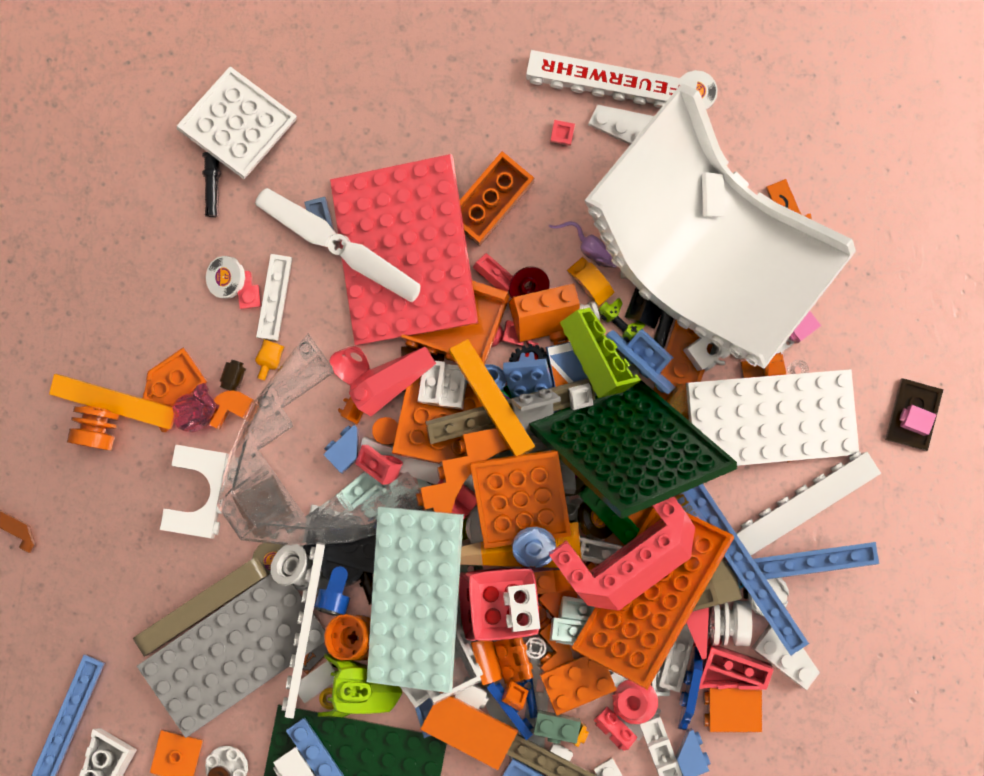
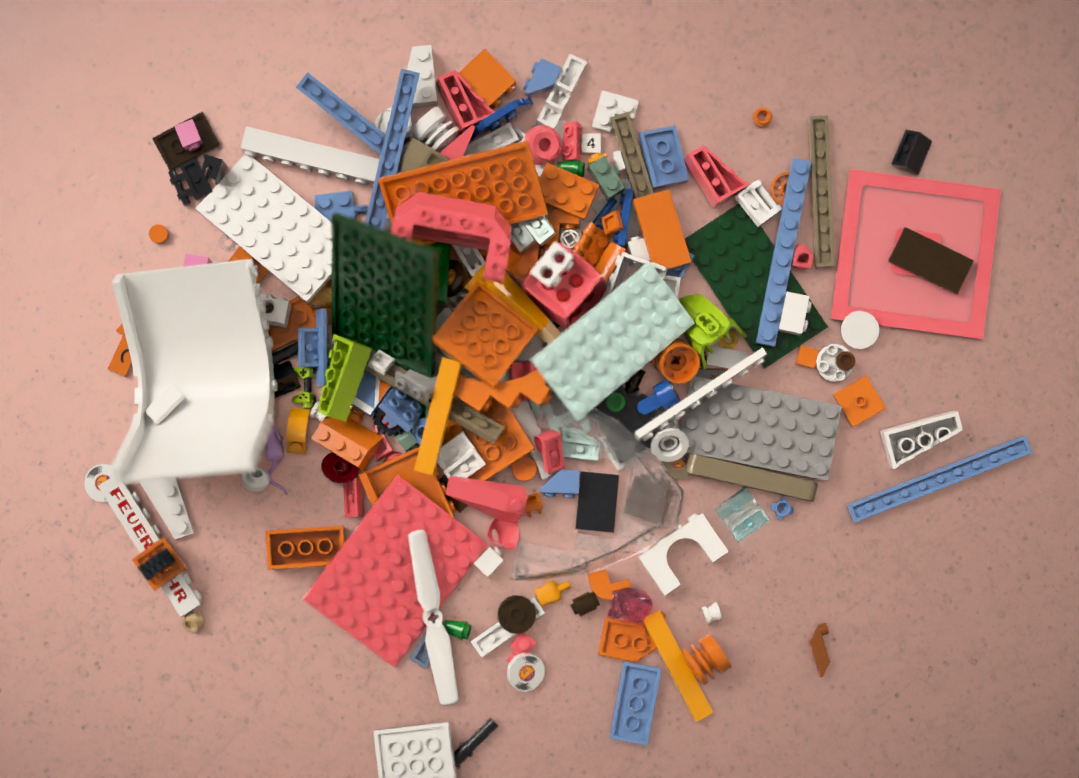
camera: 135 degrees left, 0 degrees up
light blue tile [512,527,556,568] -> none
coral plate [550,120,575,146] -> none
none -> orange plate [132,537,187,591]
none -> orange tile [149,224,169,244]
none -> black plate [168,158,213,206]
none -> tan tile [182,612,203,633]
none -> black hinge [201,154,227,185]
none -> white plate [241,467,270,492]
none -> medium blue plate [314,191,368,222]
none -> sand green plate [395,428,420,452]
none -> green cone [443,620,472,640]
none -> white brick [474,547,504,577]
none -> dark brown tile [497,595,536,634]
none -> green cone [557,160,585,177]
none -> black tile [575,471,619,533]
none -> white tile [581,133,601,154]
none -> green tile [606,392,626,412]
none -> medium blue plate [609,661,662,746]
none -> white wheel [701,602,722,625]
none -> clear light blue slope [714,487,769,542]
none -> medium blue plate [771,497,794,520]
none -> orange tile [796,345,819,369]

